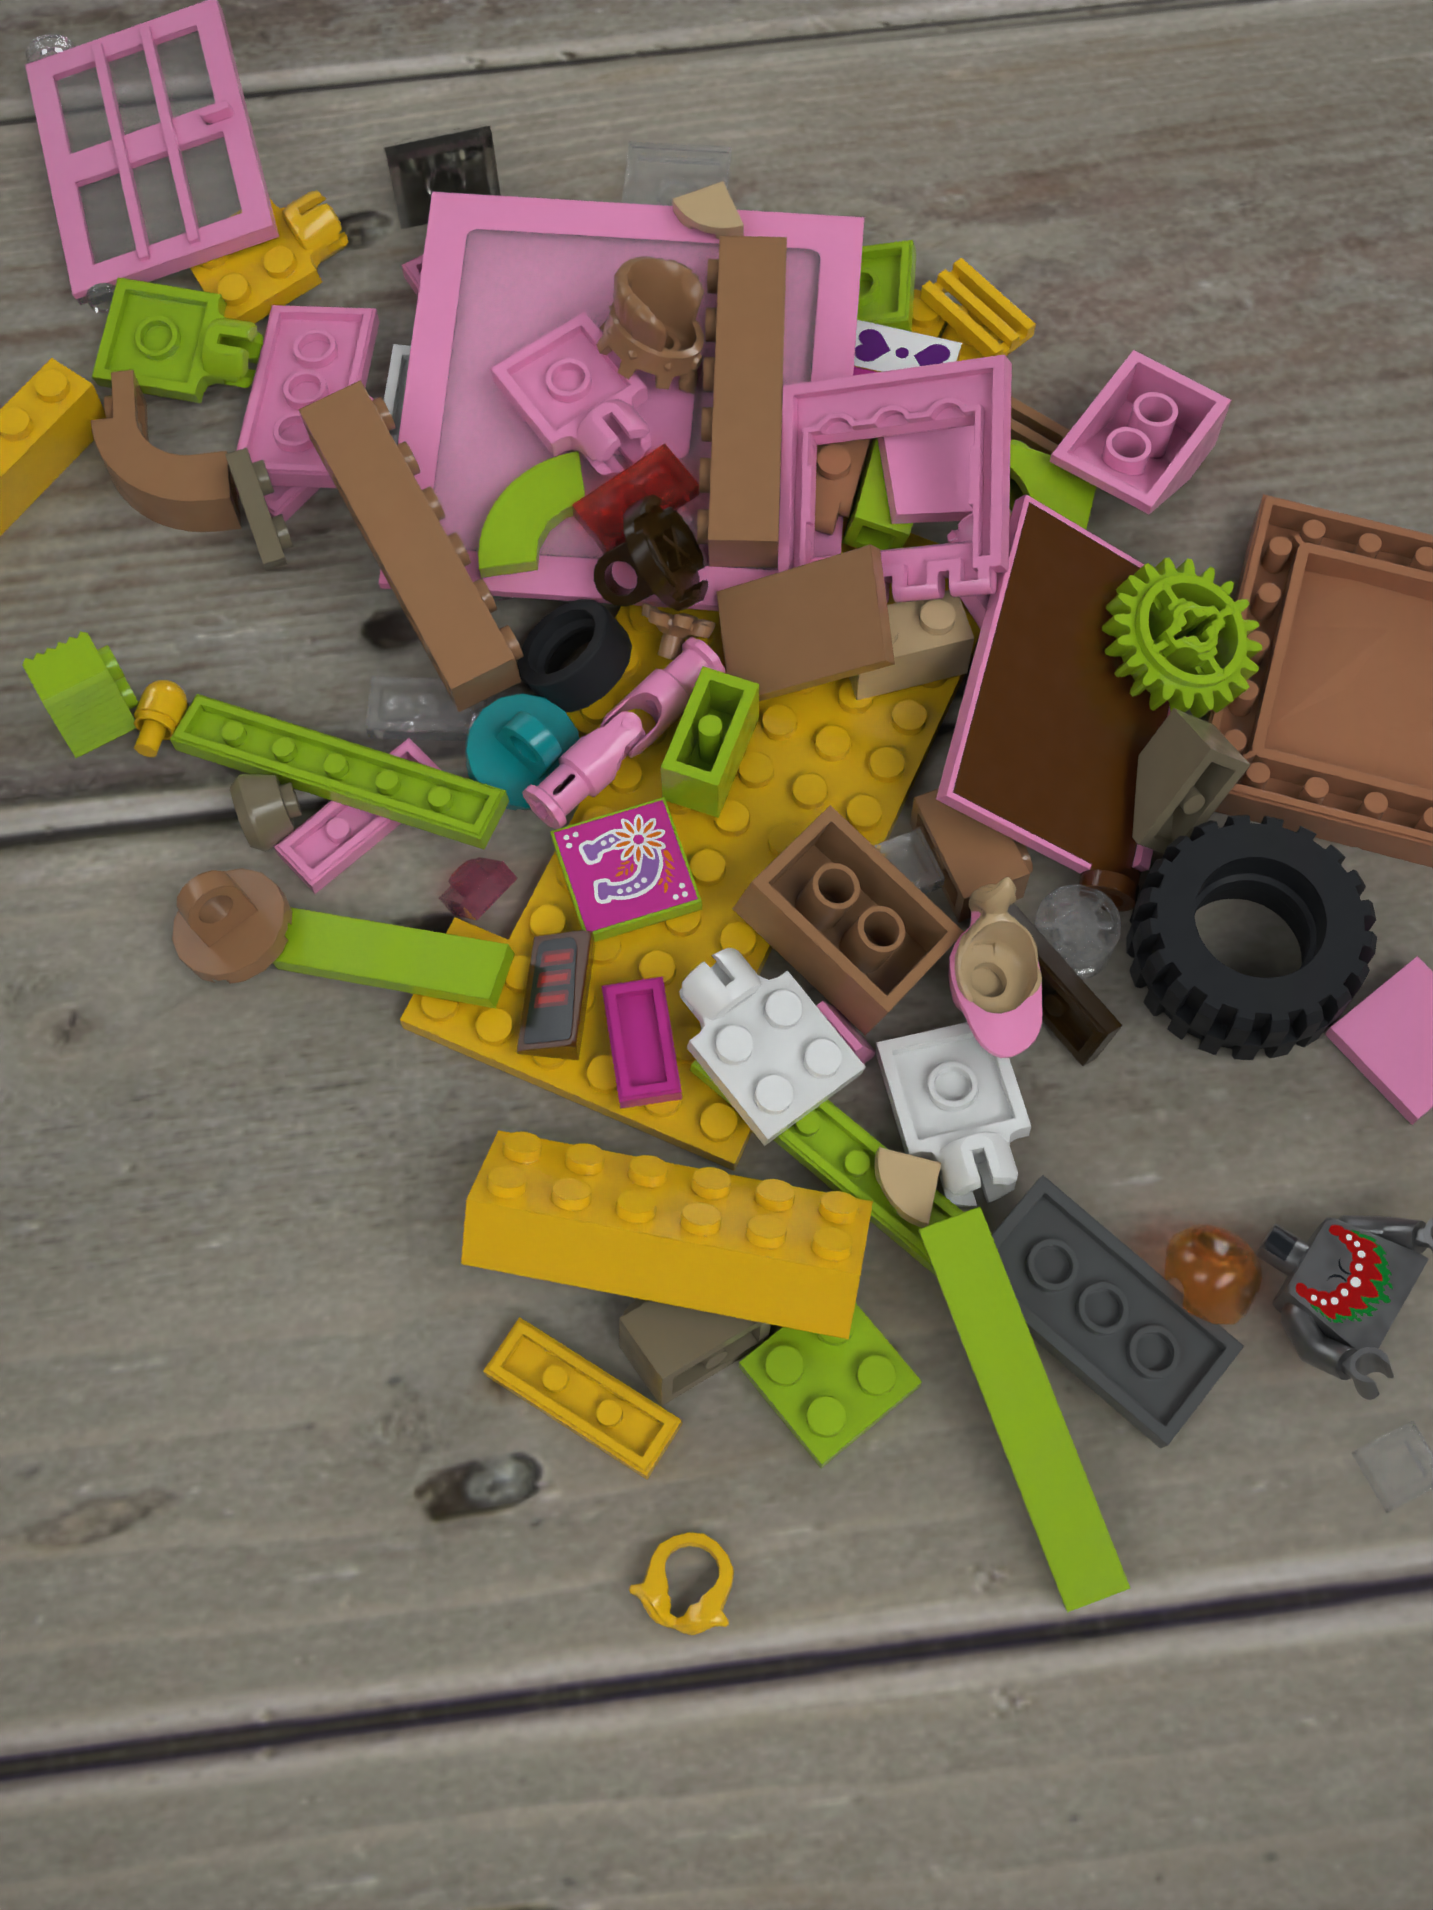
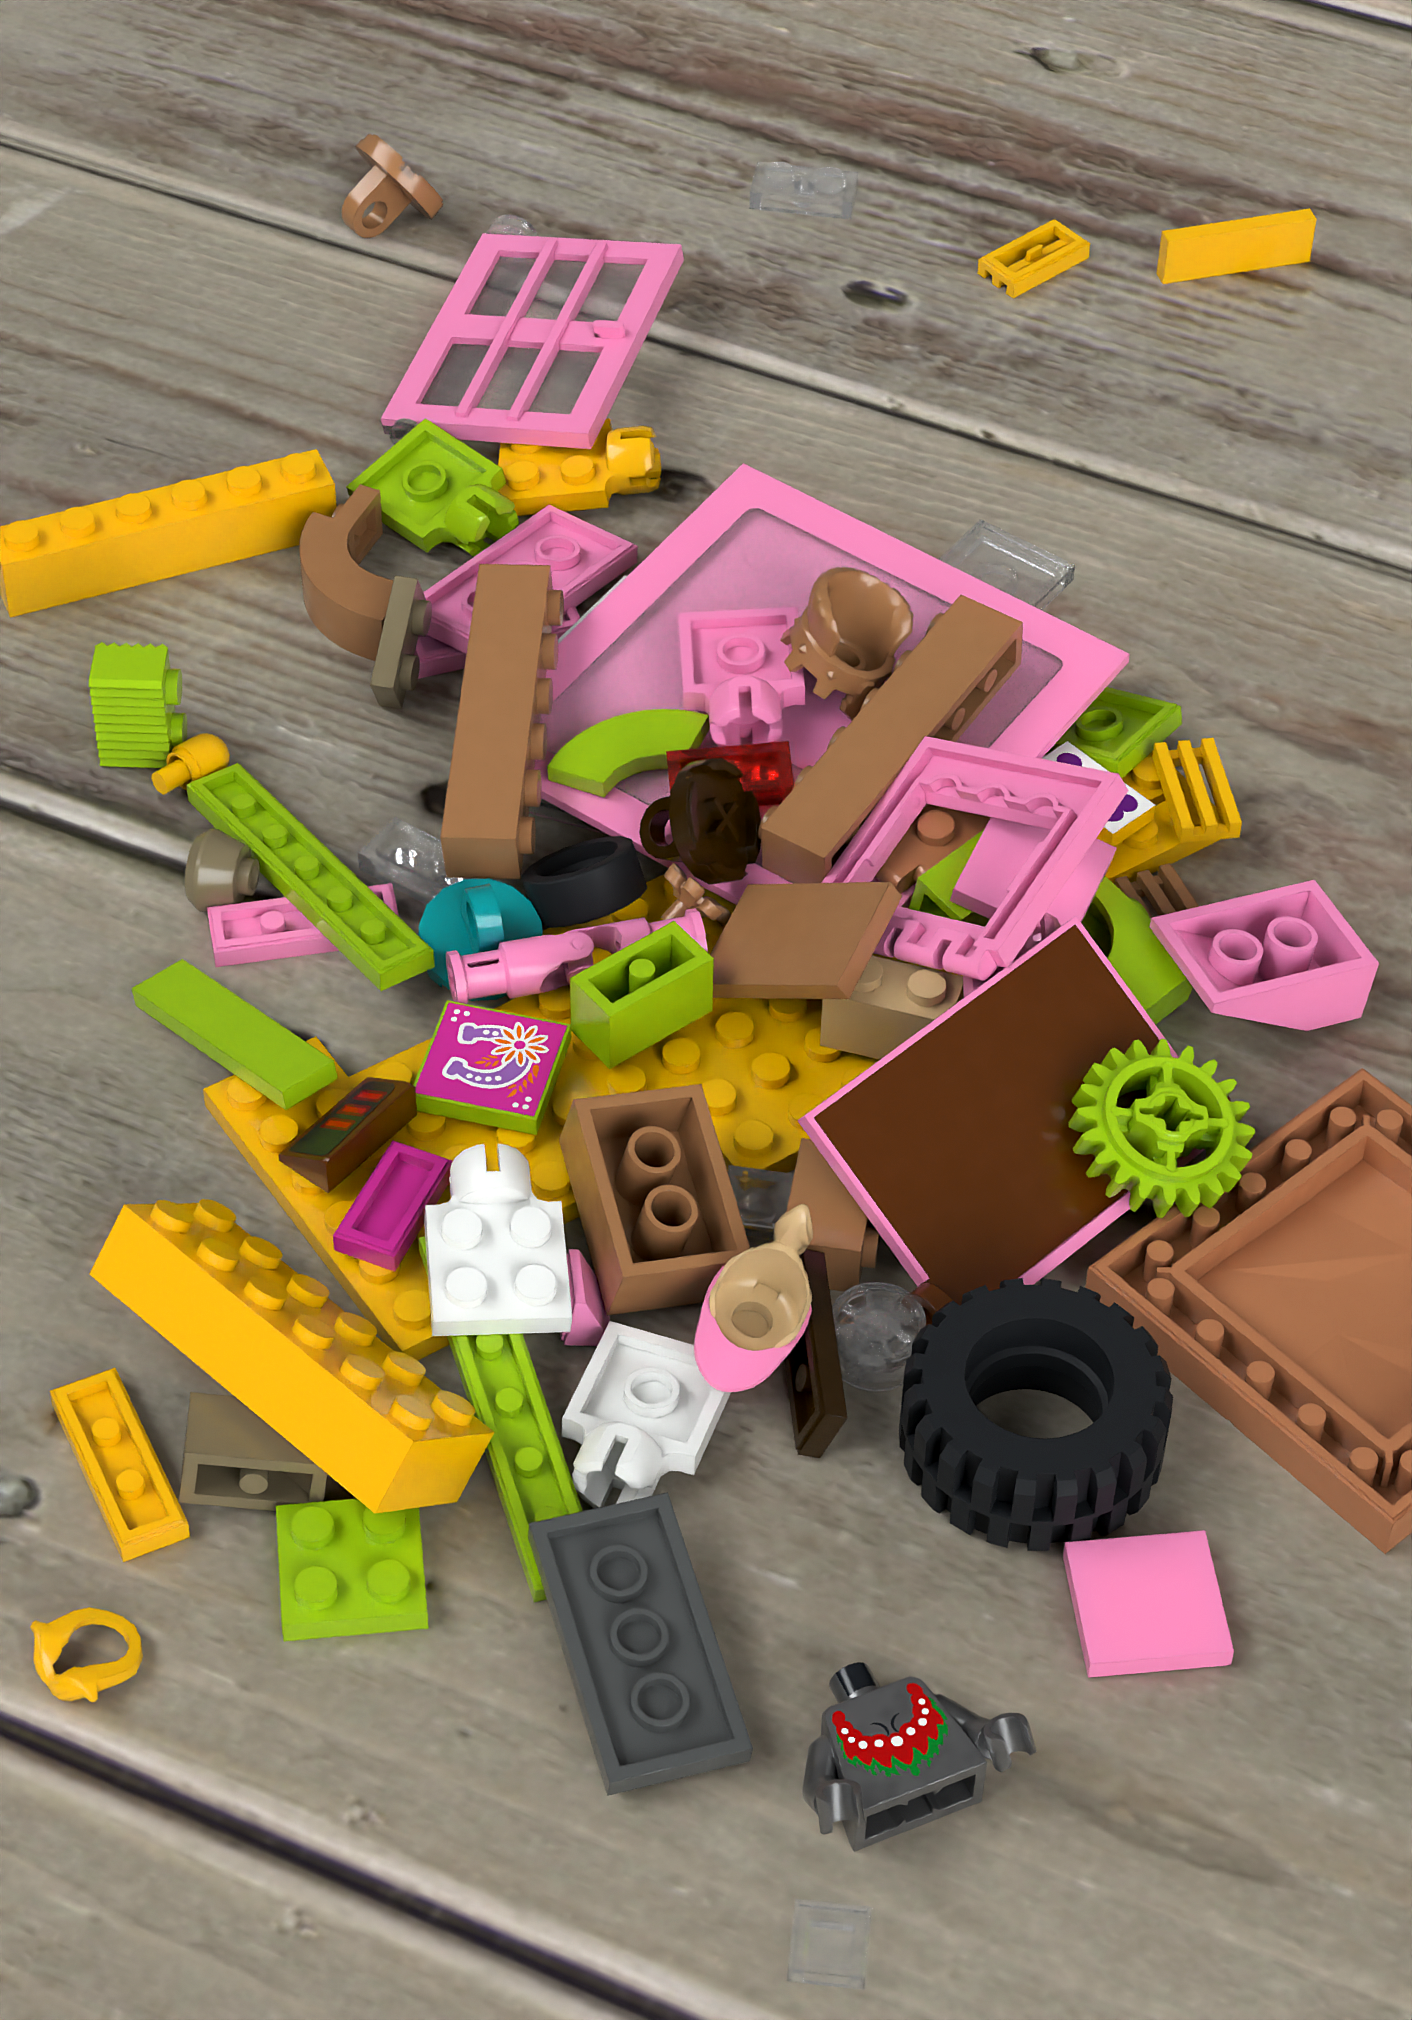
camera: 30 degrees right, 20 degrees down
medium nougat tile [172,868,292,984] -> none
clear smoke slope [382,124,501,229] -> none
clear pink plate [438,857,518,921] -> none
tan tile [672,181,744,239] -> none
tan tile [875,1147,941,1228] -> none
lime tile [918,1206,1131,1613] -> none
dark tan slope [1132,708,1250,853] -> none
clear orange hair [1164,1224,1262,1325] -> none

